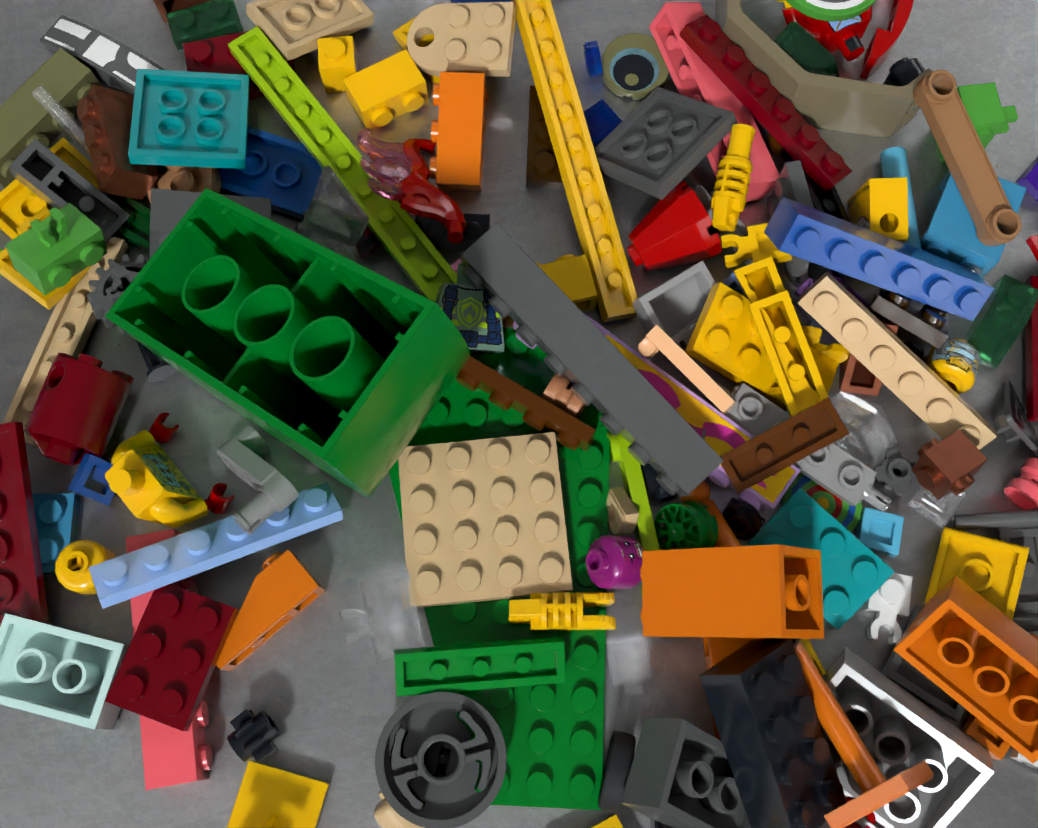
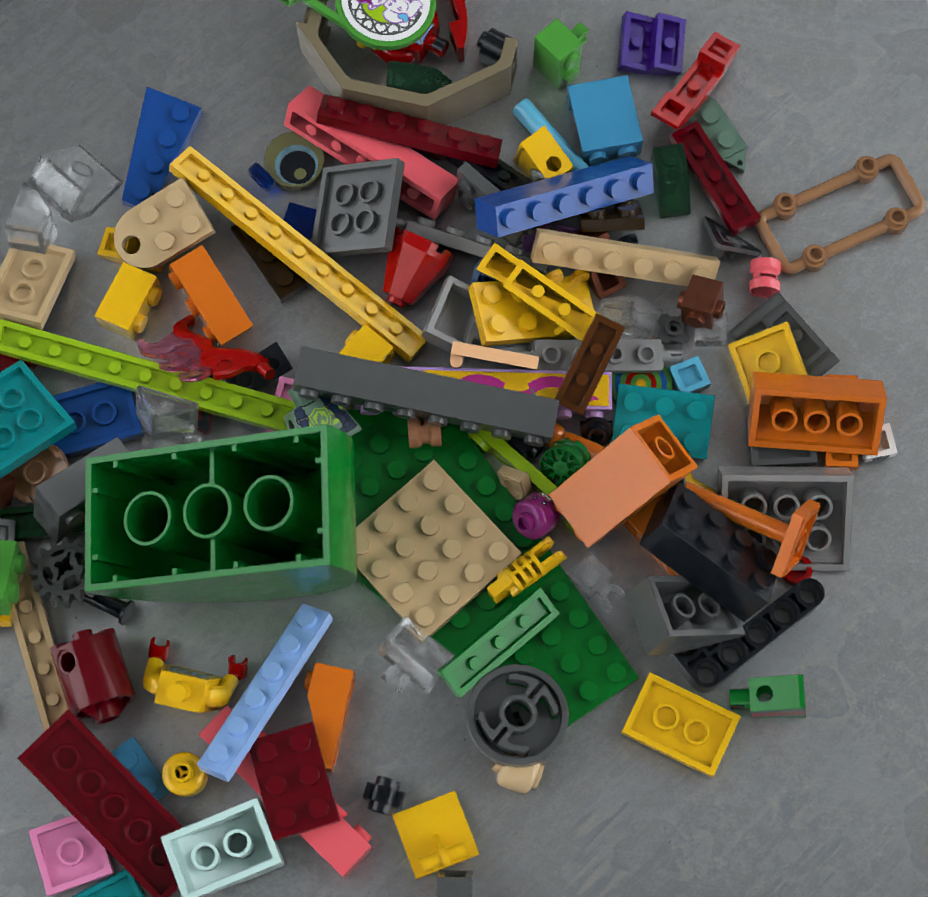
camera: 35 degrees left, 0 degrees up
blue plate [68,453,115,506] -> none
light grey beam [216,425,299,535] -> none
yellow brick [317,36,360,94] -> none
reddish brown plate [455,356,596,452] -> none
black tyre [598,731,636,813] -> none
yellow hinge [711,124,756,232] -> none
yellow plate [721,223,792,268] -> none
white plate [863,573,913,645] -> none
medium nougat piece [913,69,1022,247] -> none
head [926,338,981,394] -> none

